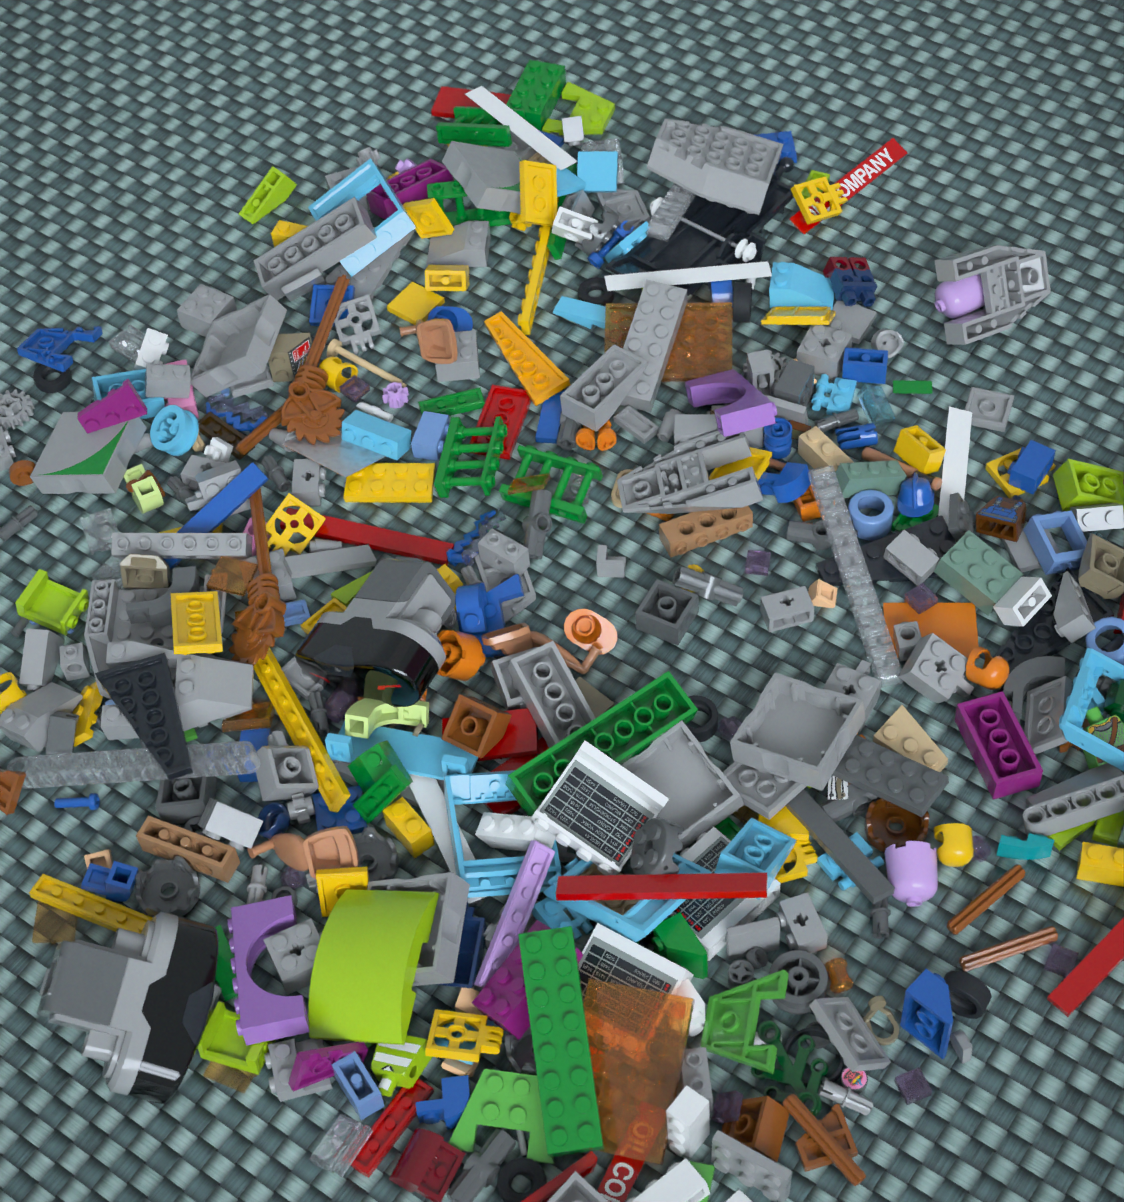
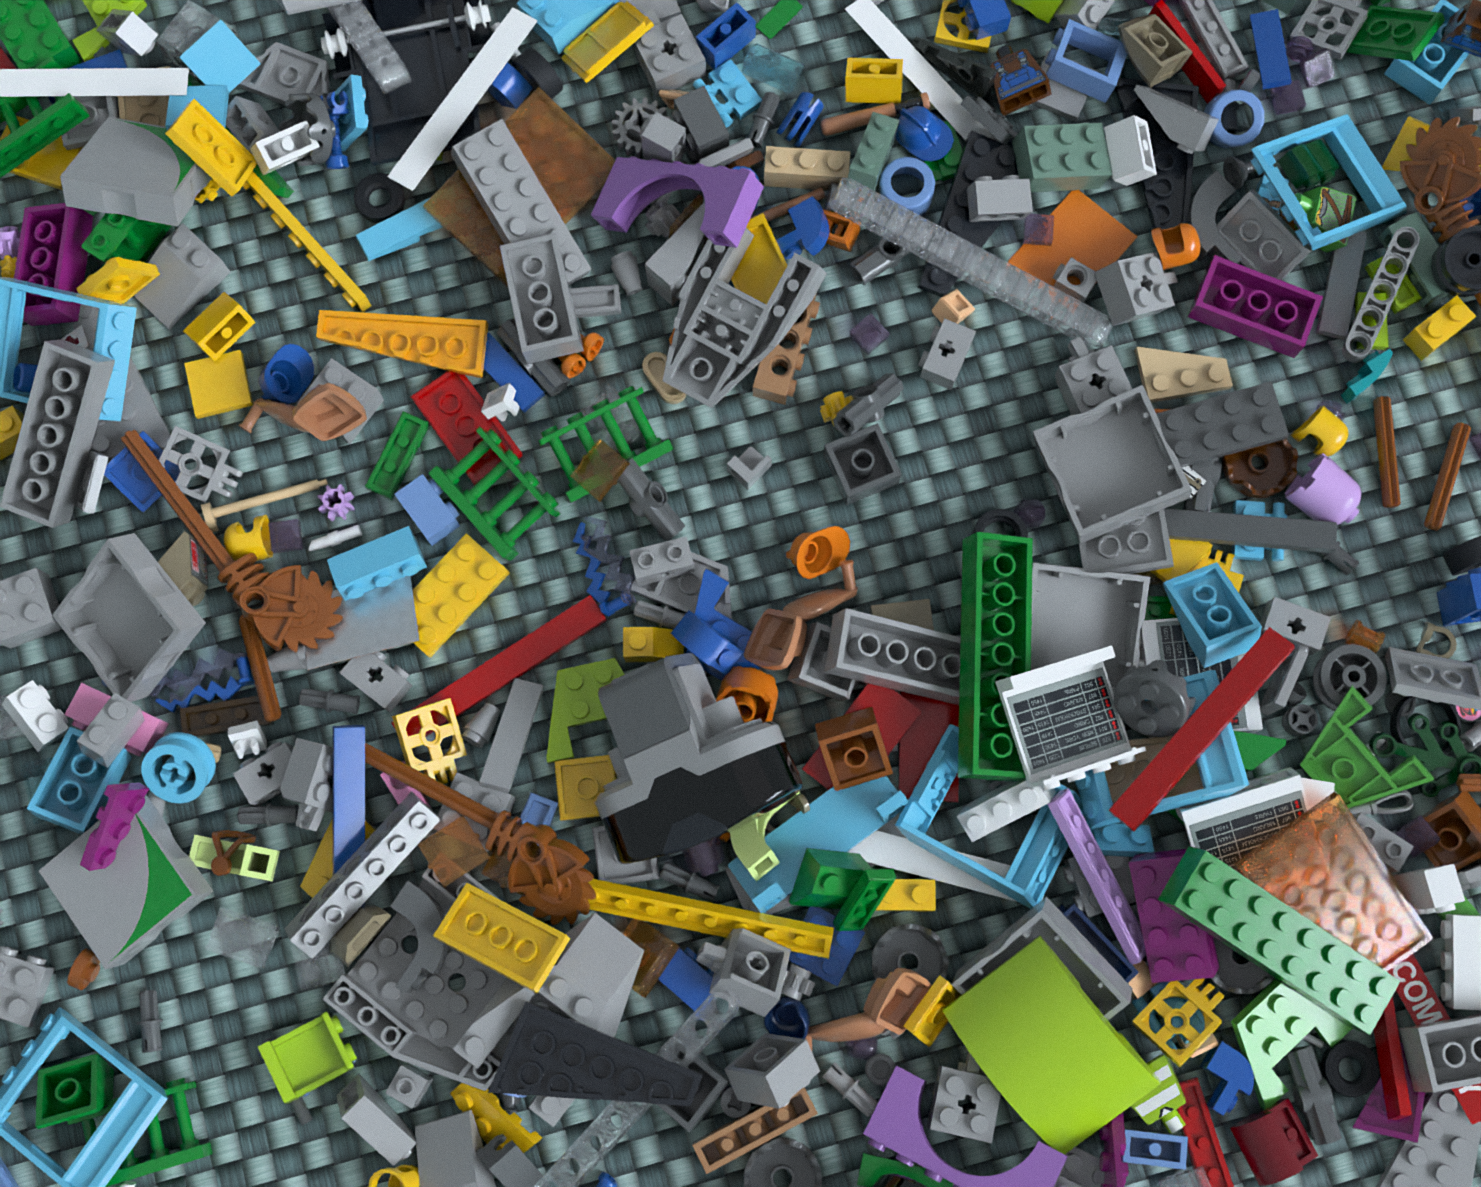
camera: 55 degrees left, 25 degrees up
none -> white tile [481,383,519,421]
none -> pearl dark grey wing [911,36,997,101]
none -> light grey piece [1346,790,1413,818]

